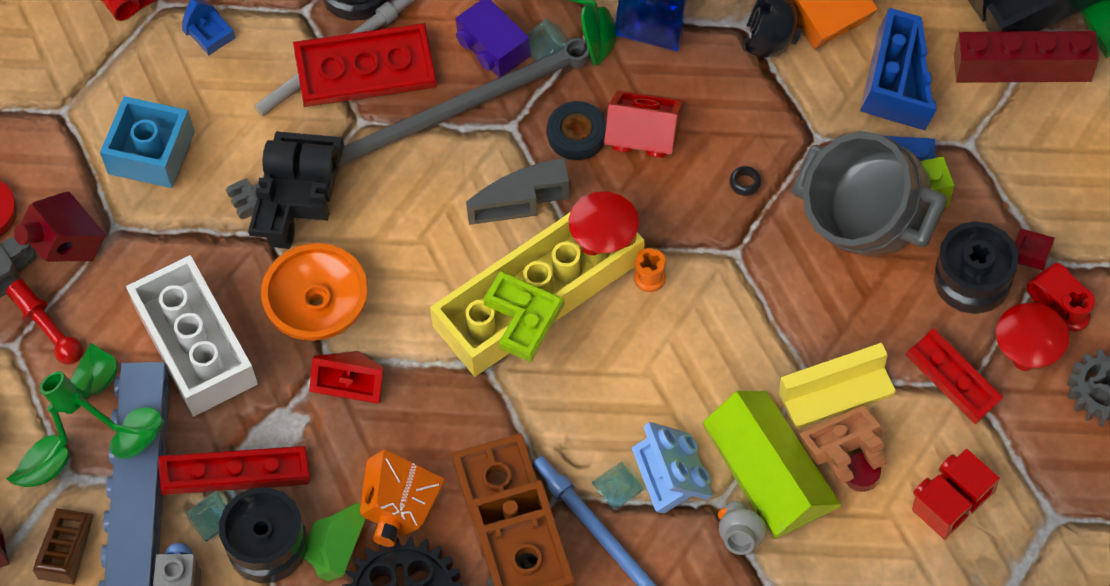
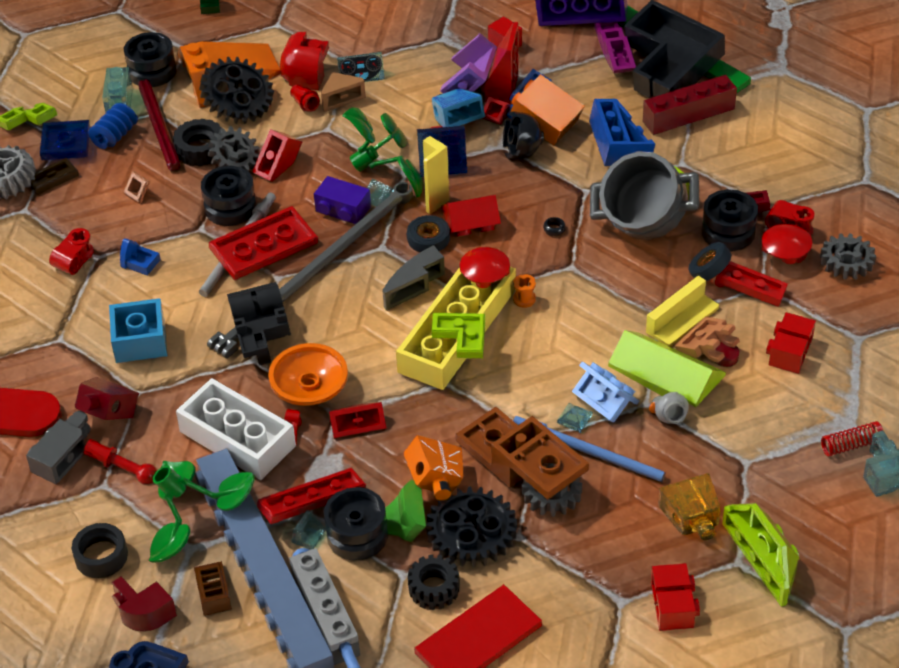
camera: 25 degrees left, 15 degrees down
none -> red hand [284,409,302,445]
none -> light yellow panel [423,136,449,214]
none -> black bush [688,242,732,281]

